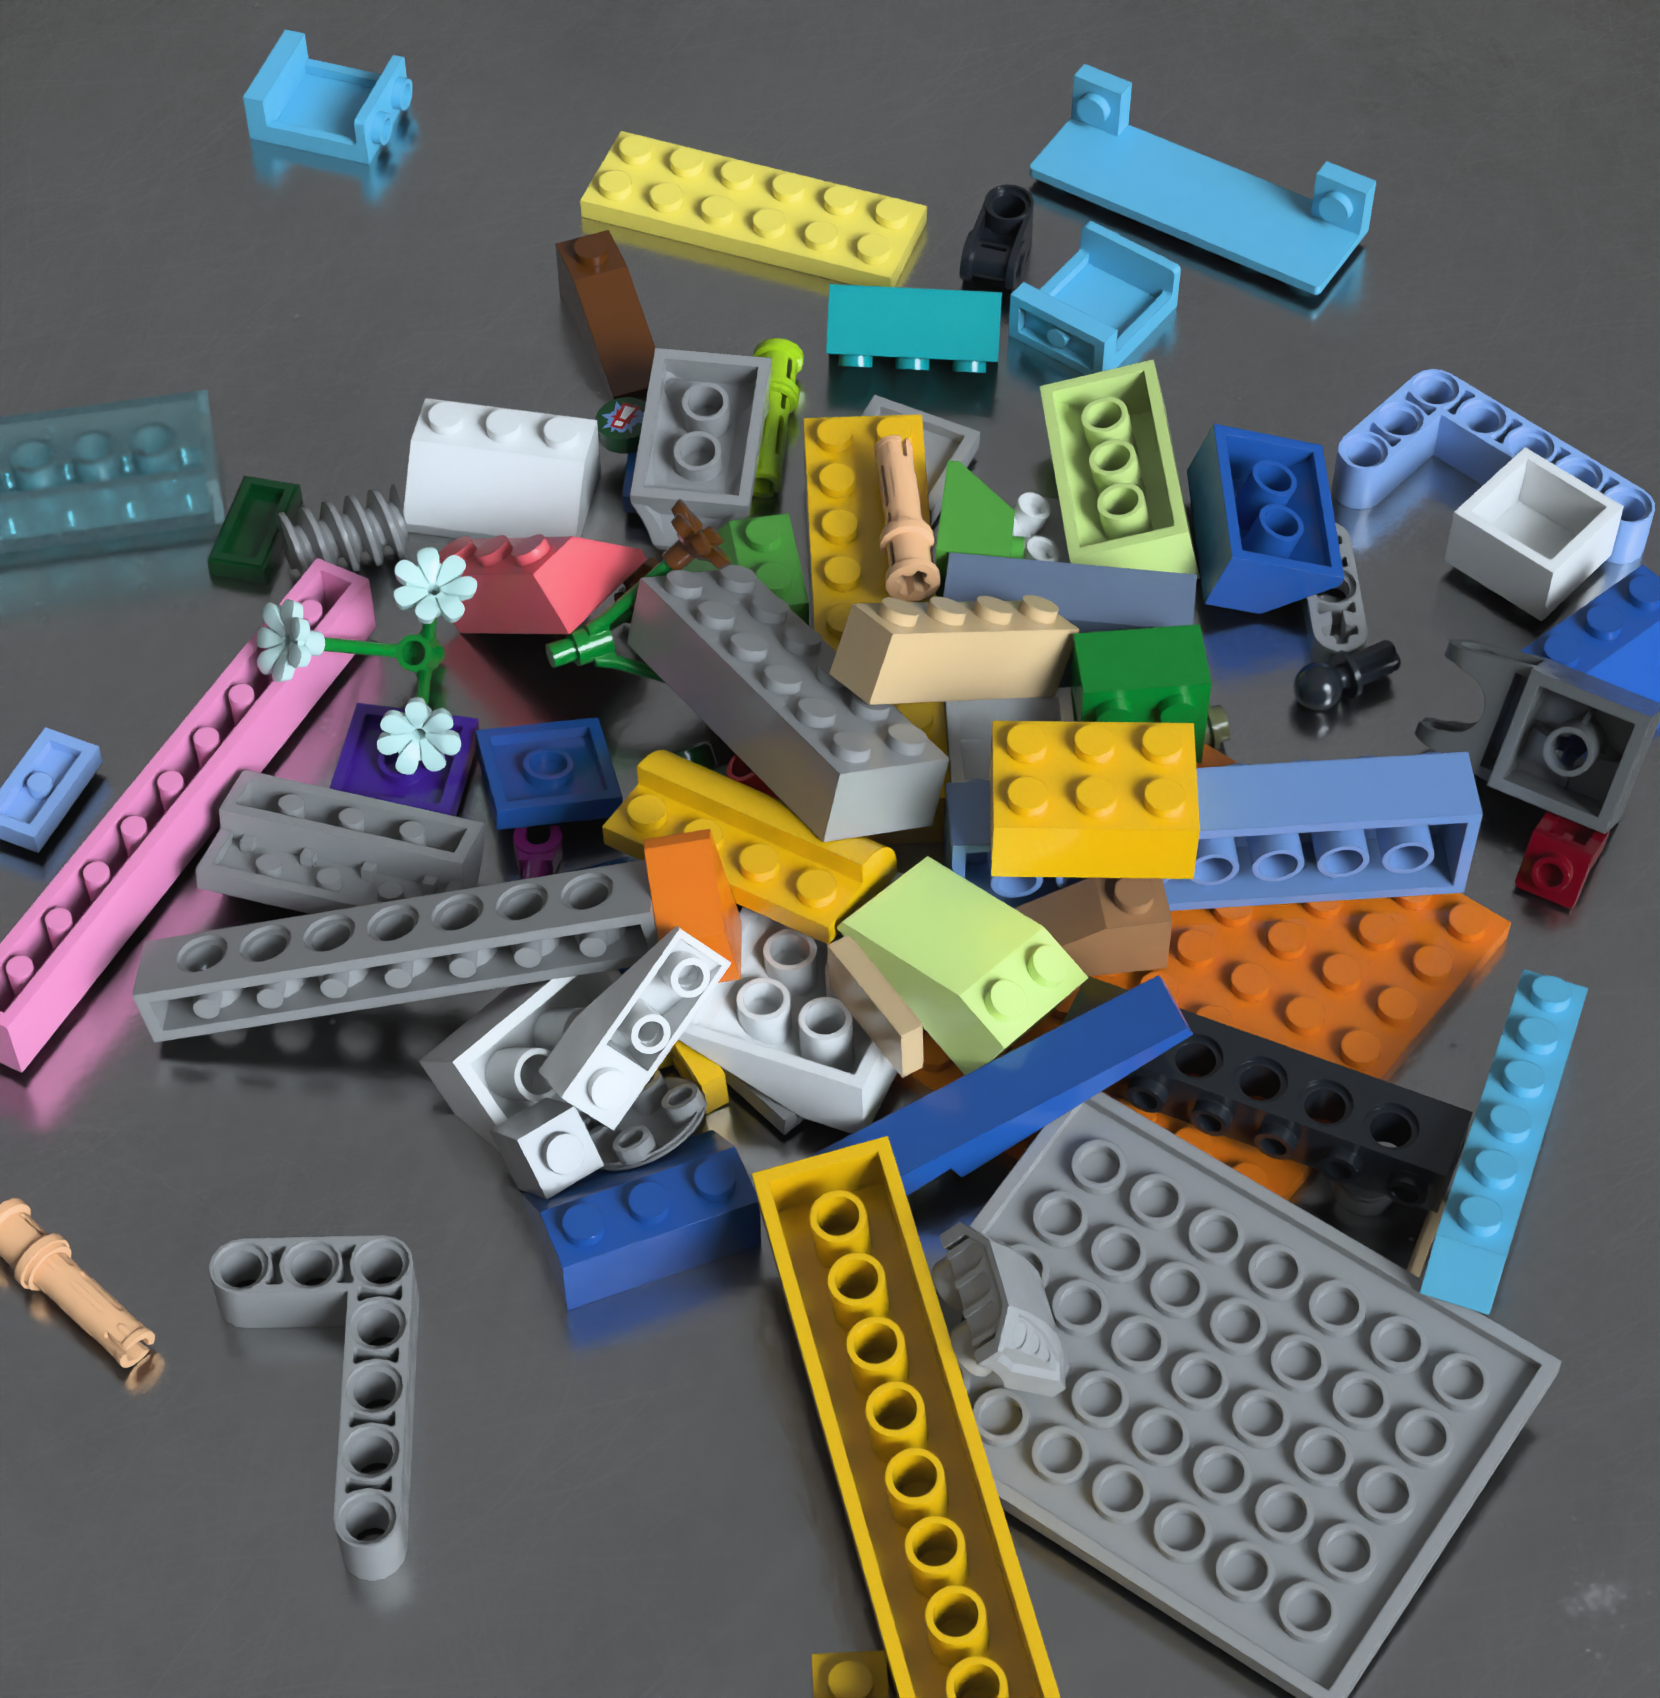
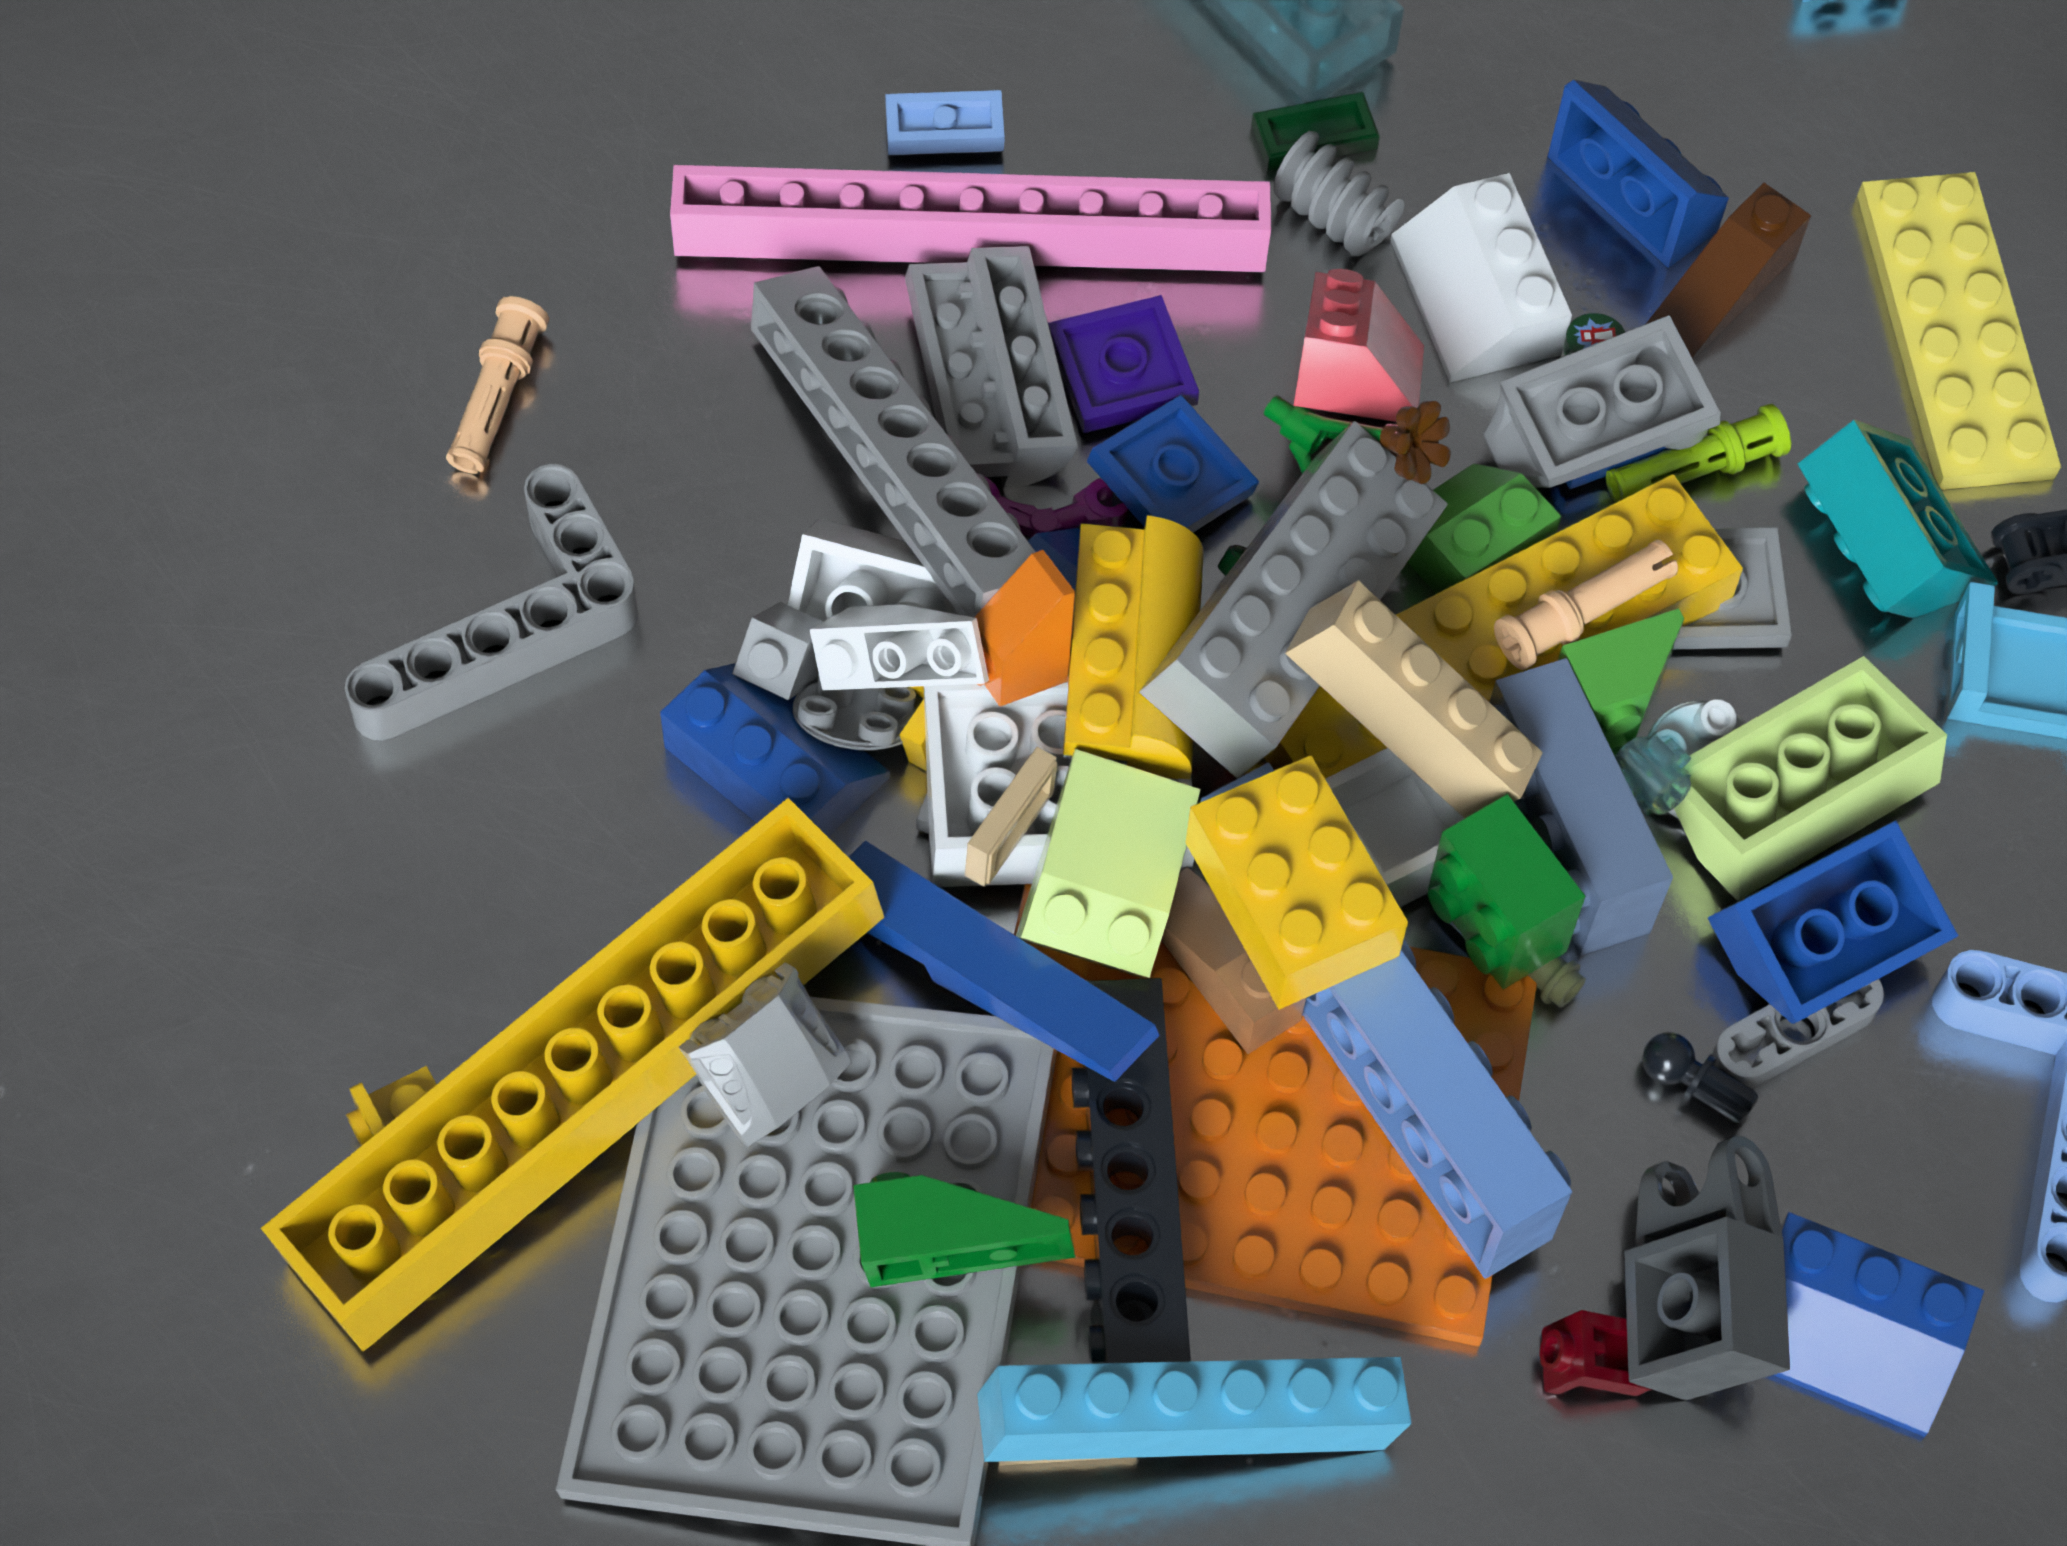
camera: 60 degrees right, 10 degrees up
light aqua plant [257,547,477,775] -> none
white piece [1444,447,1624,621] -> none
none -> green slope [853,1172,1076,1288]
none -> blue slope [1547,80,1729,268]
none -> clear light blue gear [1615,735,1692,815]

